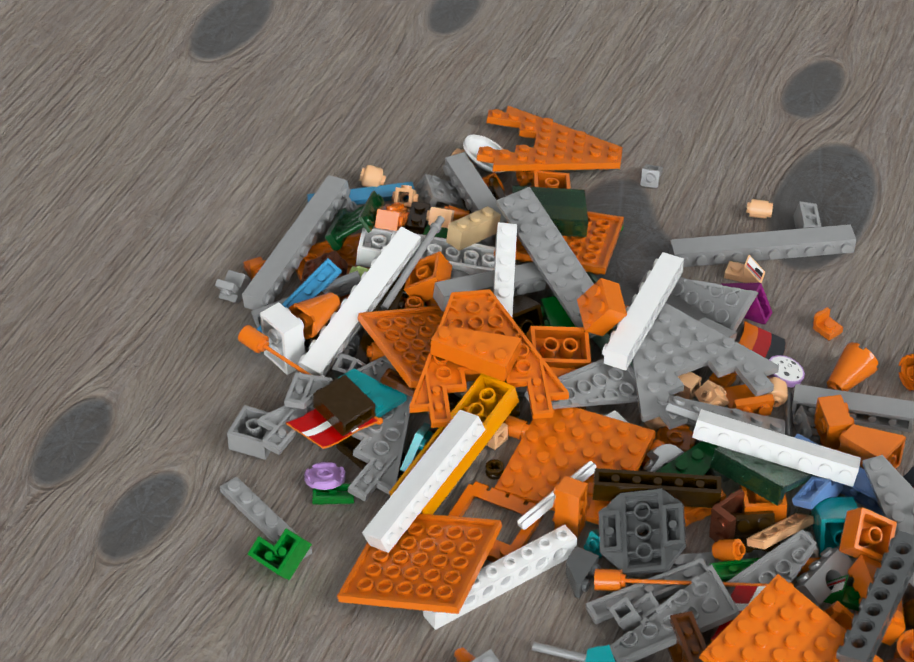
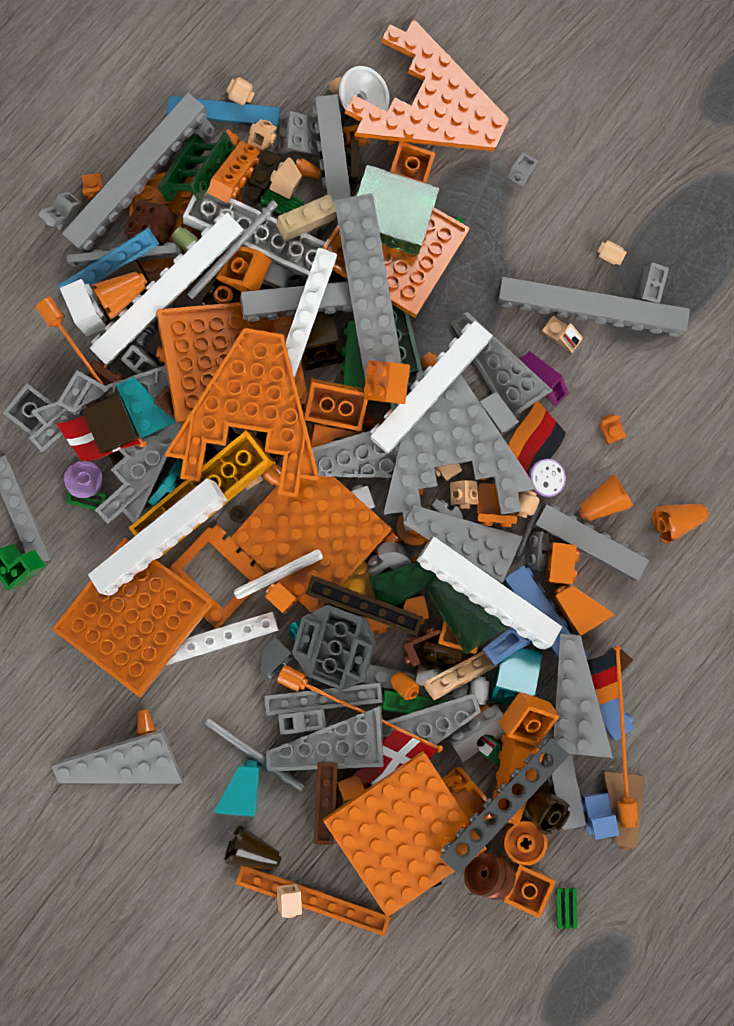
camera: 15 degrees right, 40 degrees up
orange wedge [431,325,522,382] -> none

